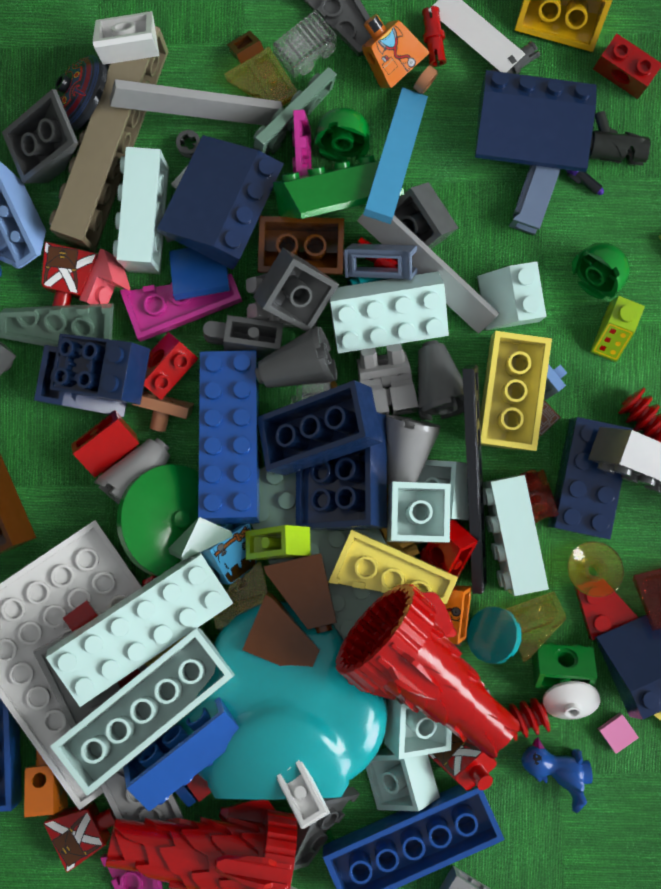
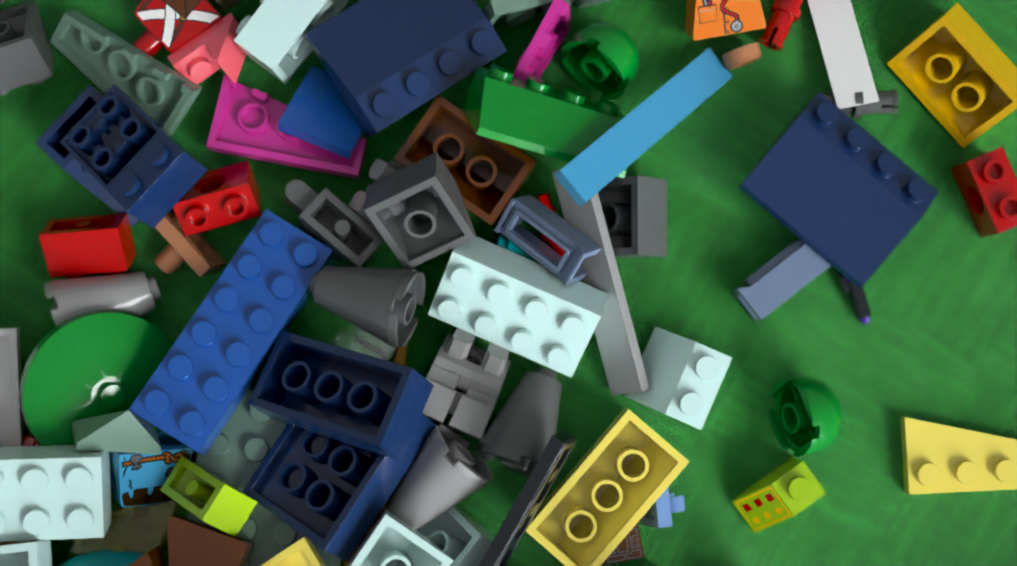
camera: 30 degrees right, 0 degrees up
pearl dark grey piece [589,111,650,166] -> none

